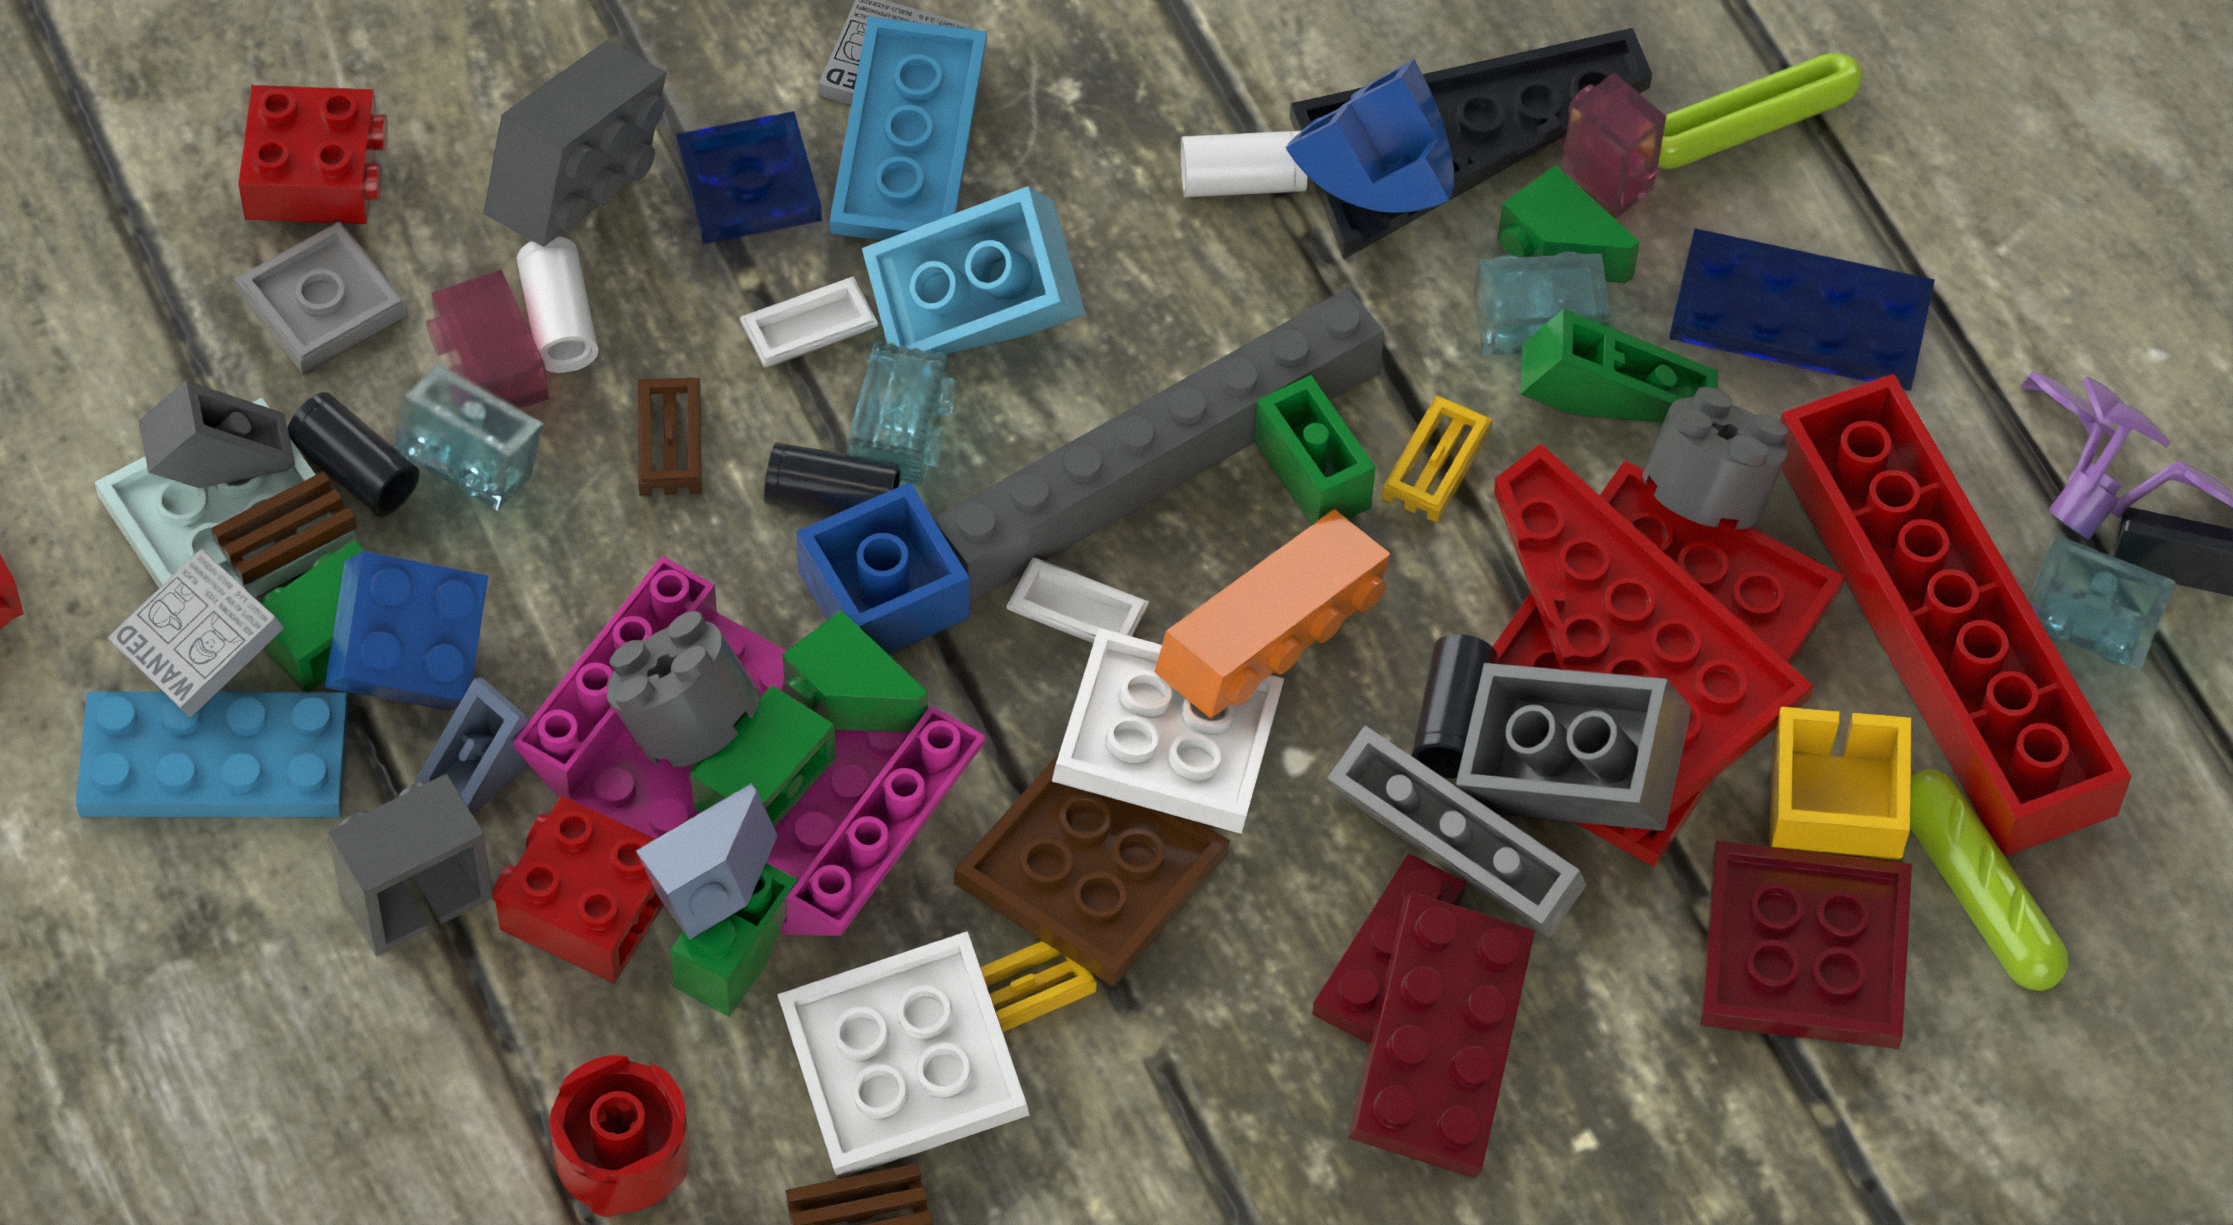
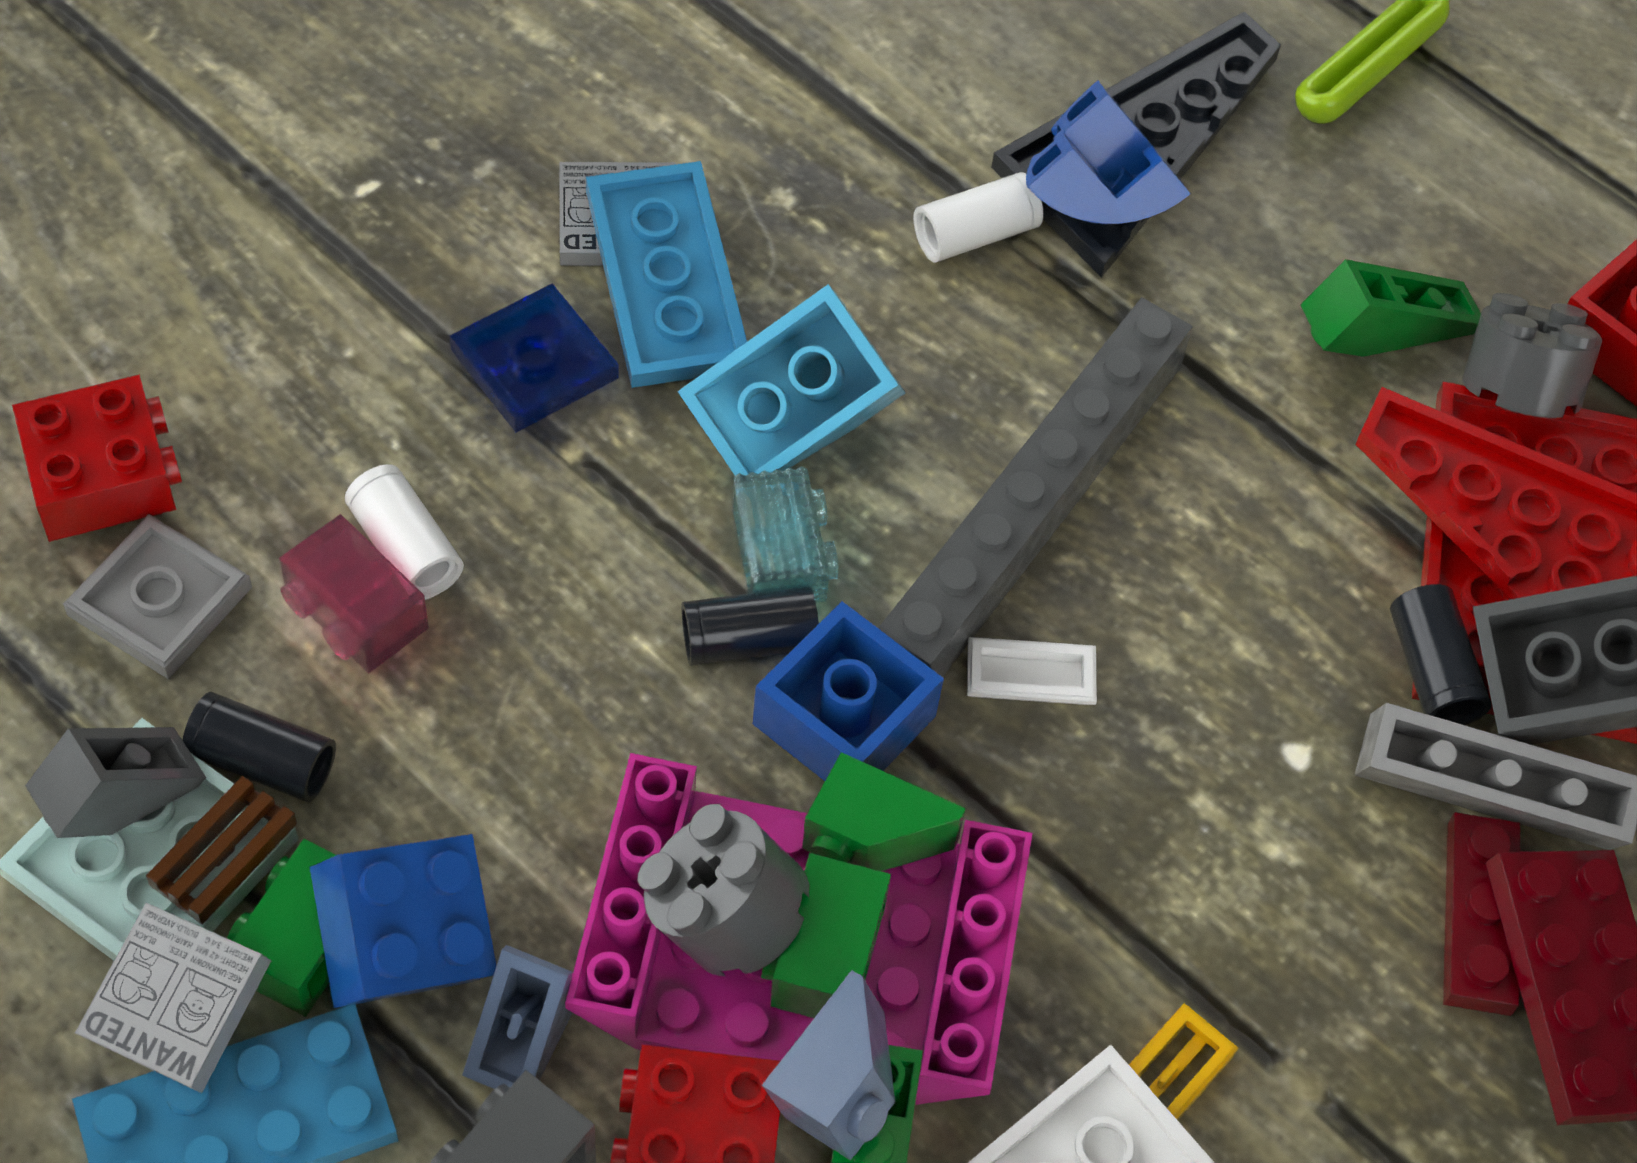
camera: 25 degrees left, 0 degrees up
clear light blue brick [393,364,544,511] -> none
dark grey brick [483,40,667,247] -> none
reddish brown tile [638,378,702,496] -> none
white tile [740,276,878,368] -> none
reddish brown plate [954,753,1230,987] -> none
white plate [1052,627,1284,834] -> none
orange brick [1154,509,1391,719] -> none
green brick [1254,375,1376,525] -> none
yellow tile [1381,395,1493,523] -> none
clear light blue brick [1474,252,1611,356] -> none
green slope [1497,165,1640,283] -> none
clear pink brick [1561,73,1667,219] -> none
clear blue plate [1669,228,1935,391] -> none

